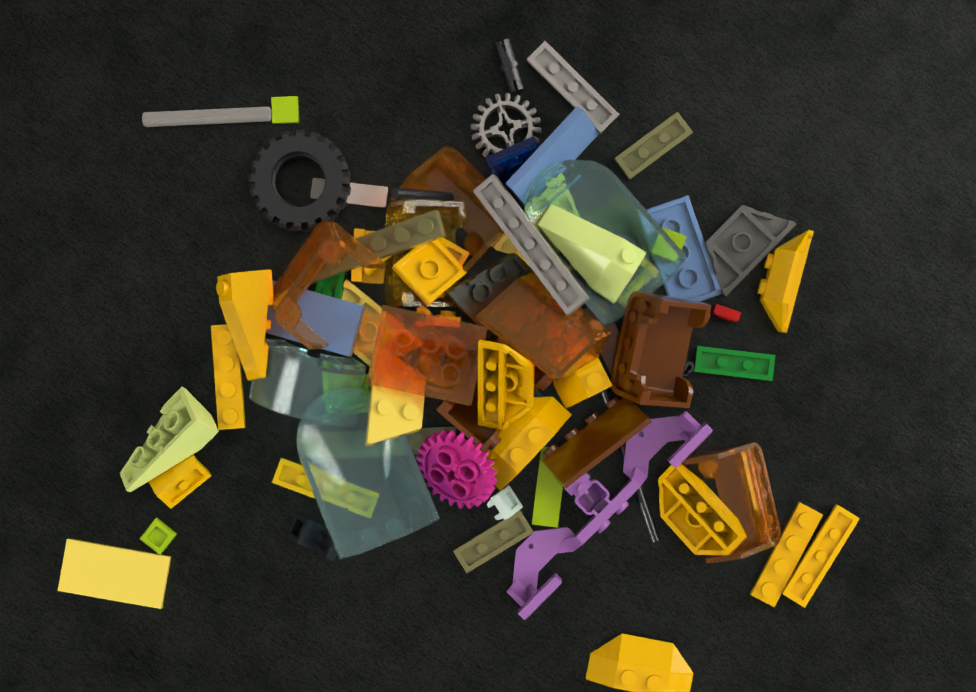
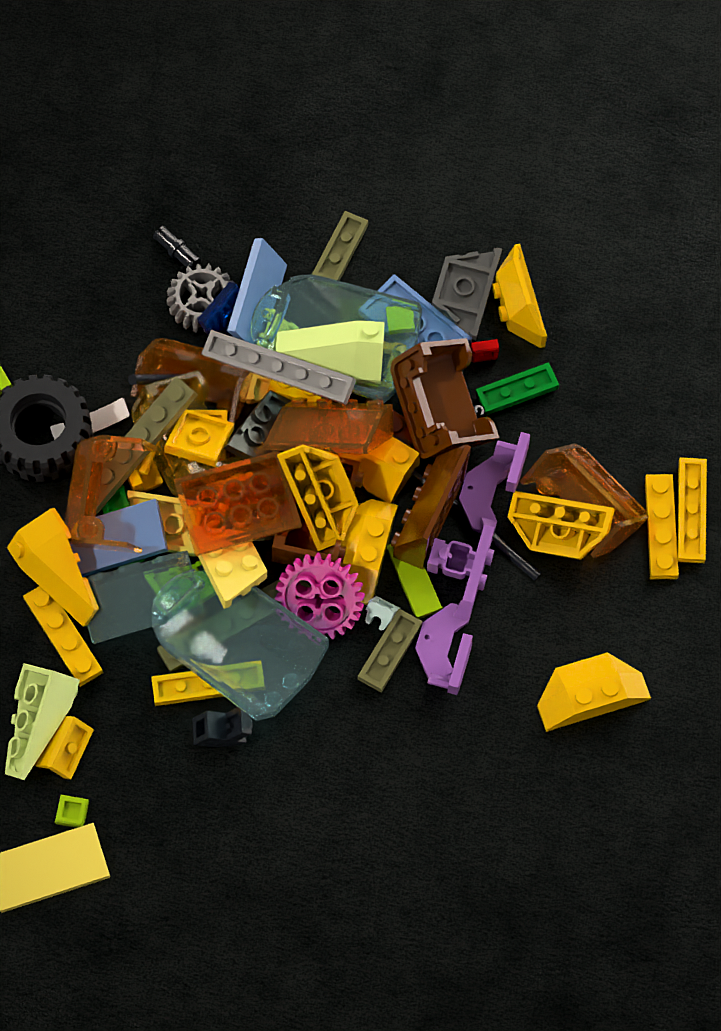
camera: 30 degrees left, 20 degrees down
light grey plate [527,41,619,134] -> none

